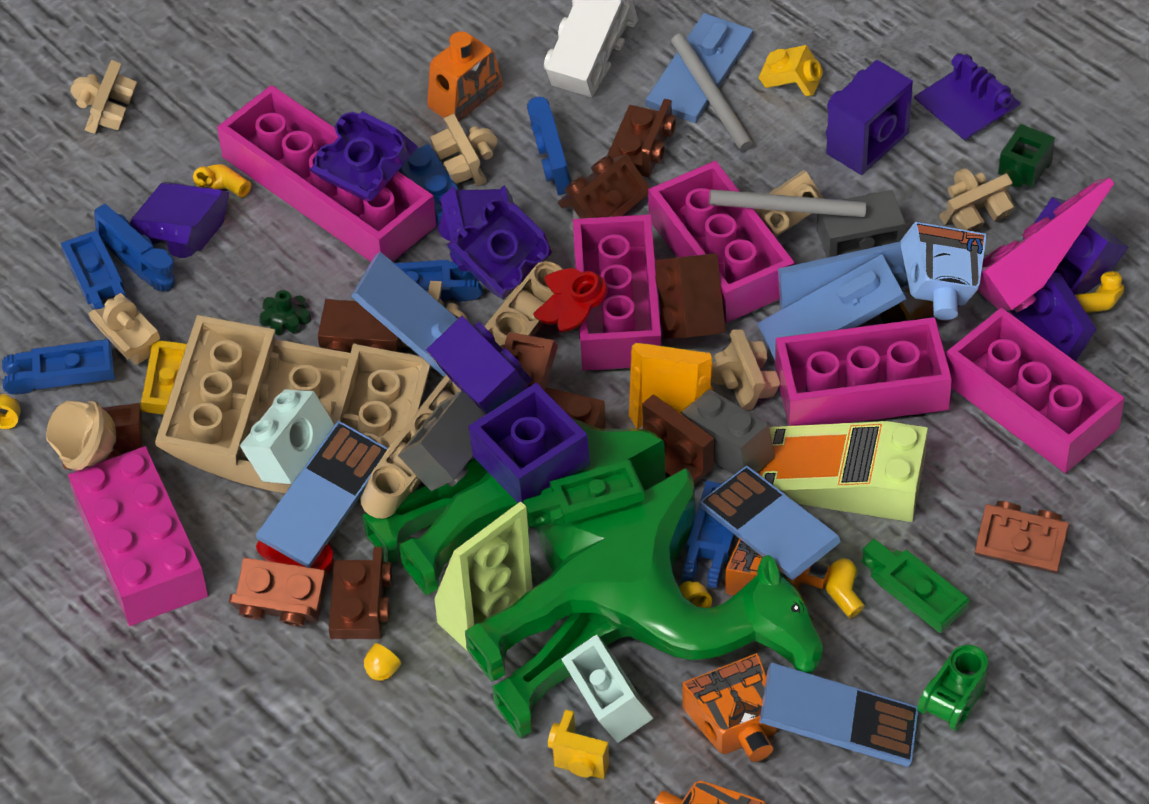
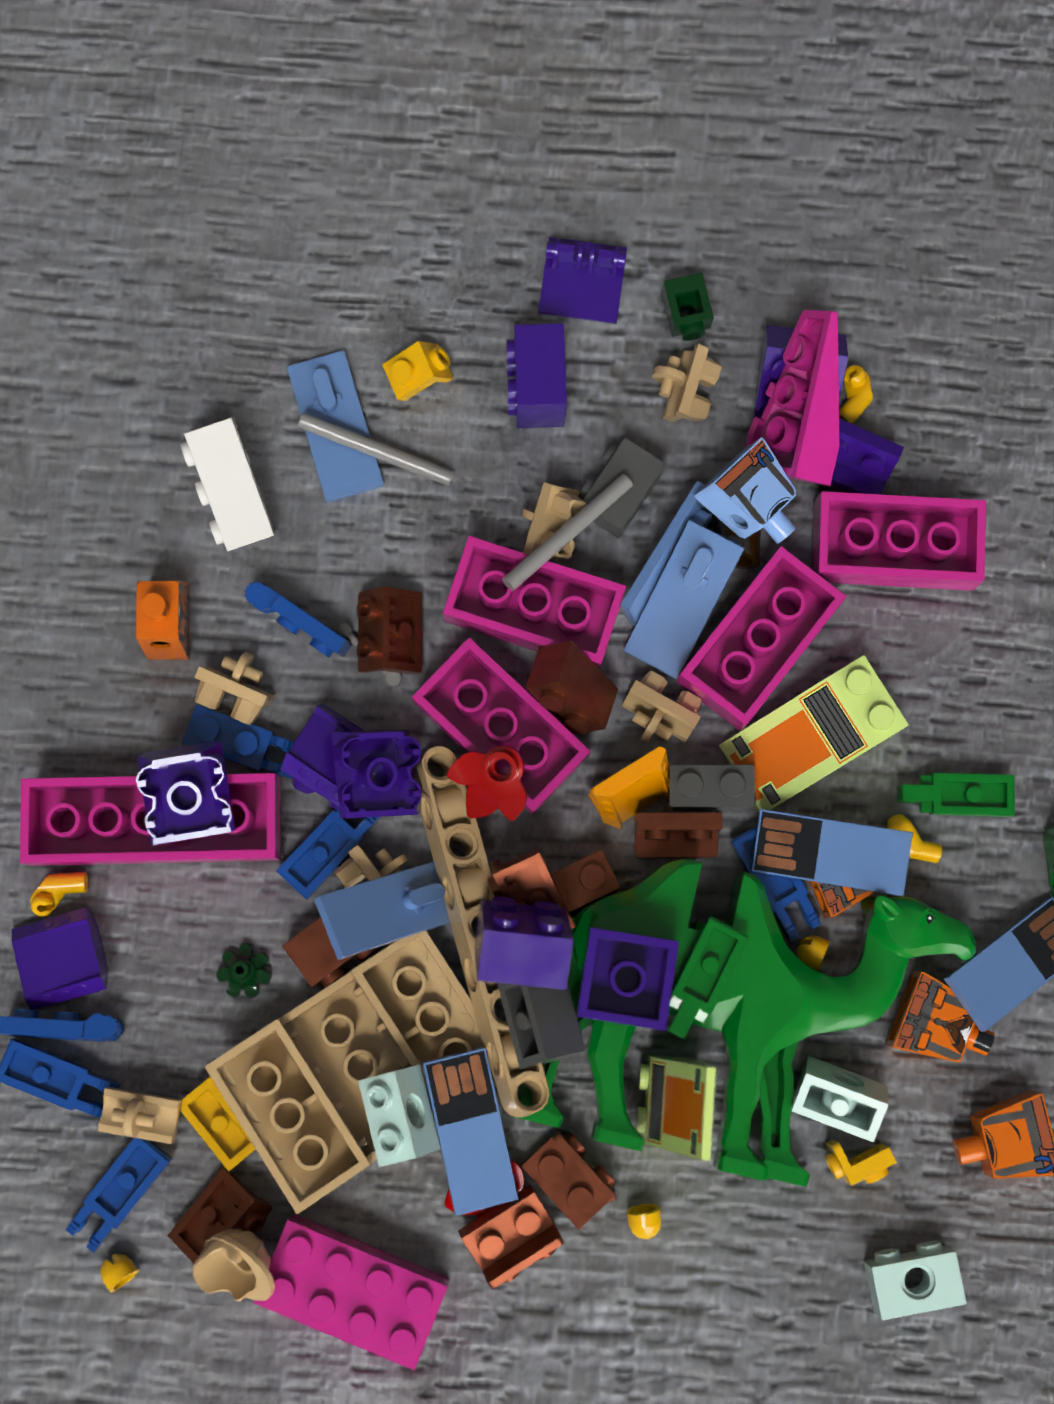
camera: 50 degrees left, 30 degrees up
copper bracket [607,98,677,178] -> none
copper bracket [974,501,1069,574] -> none

